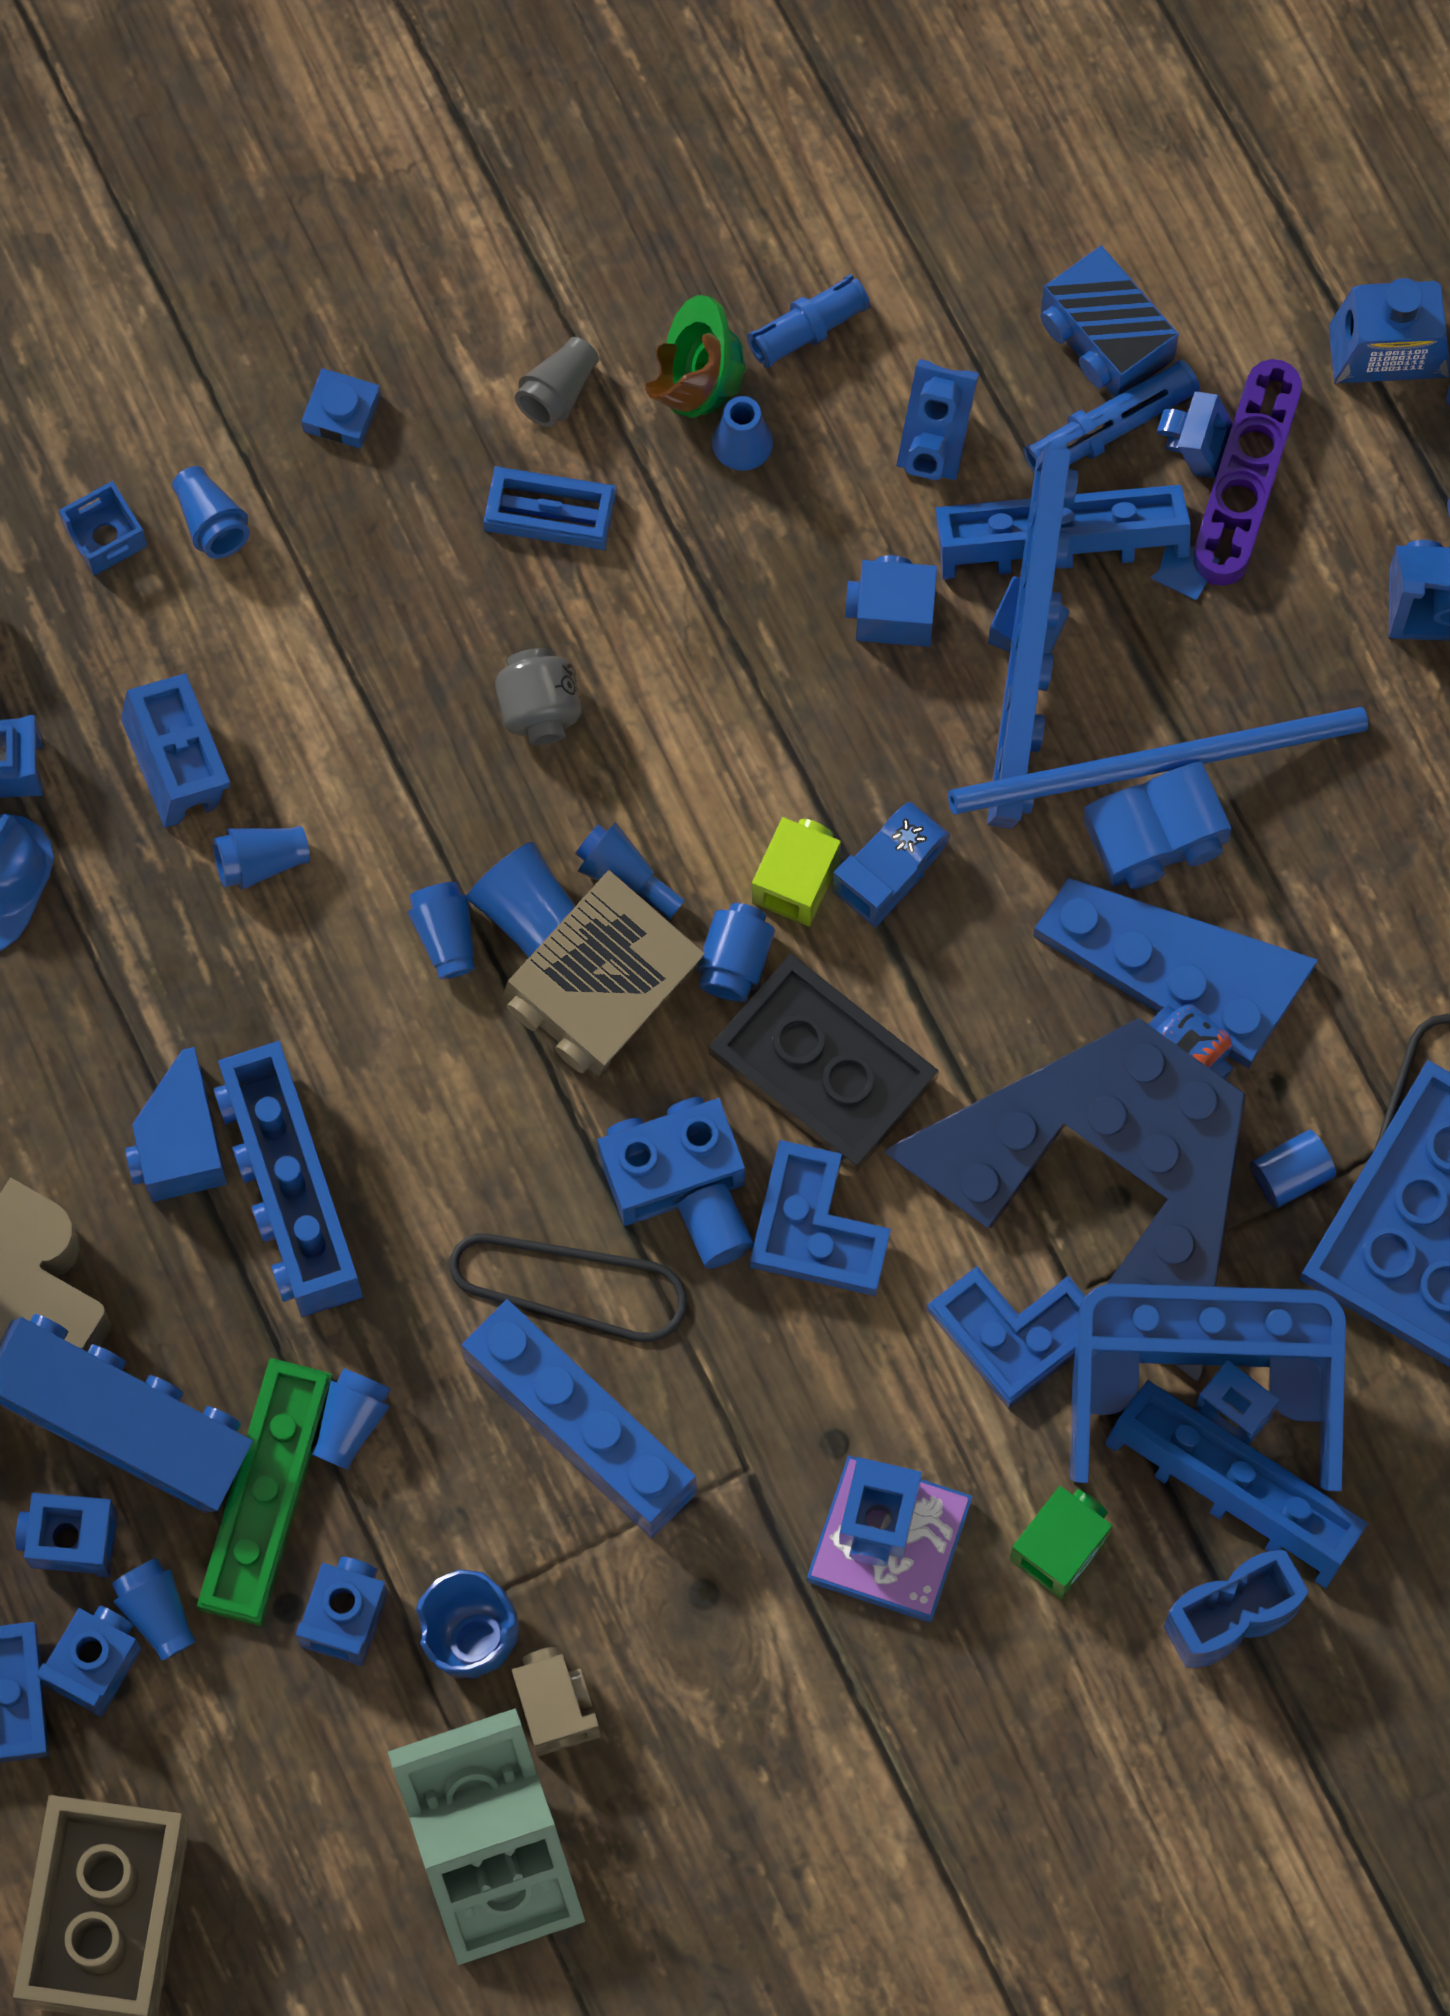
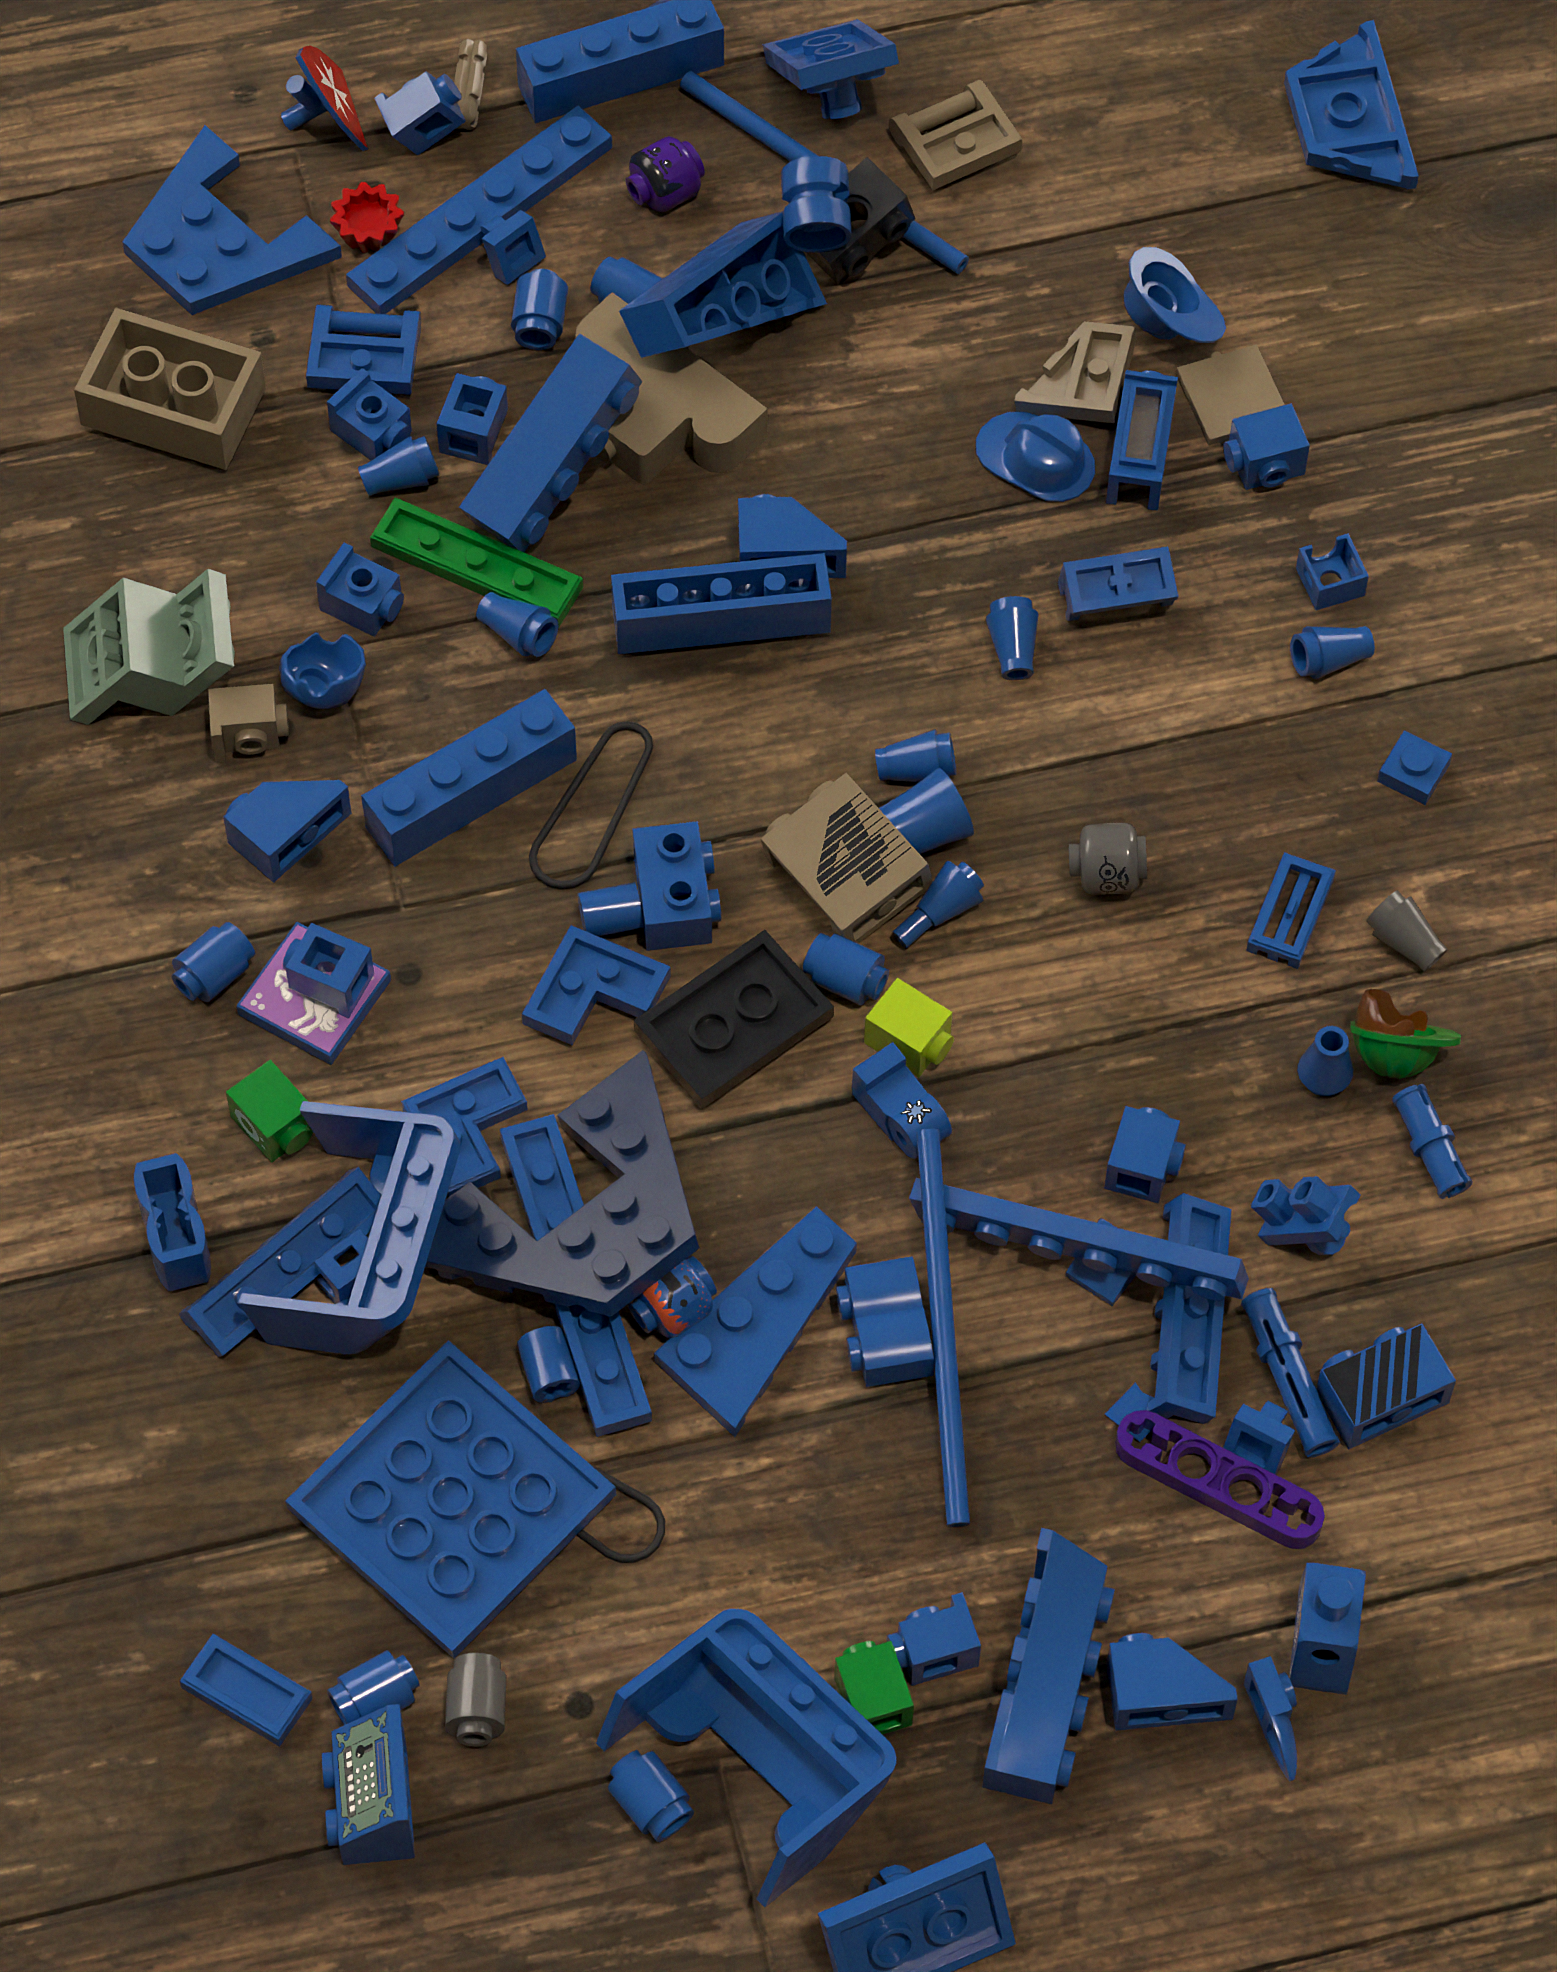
camera: 100 degrees right, 10 degrees down
none -> blue brick [172,922,255,1002]
none -> blue slope [223,780,352,883]
none -> blue plate [500,1114,652,1437]

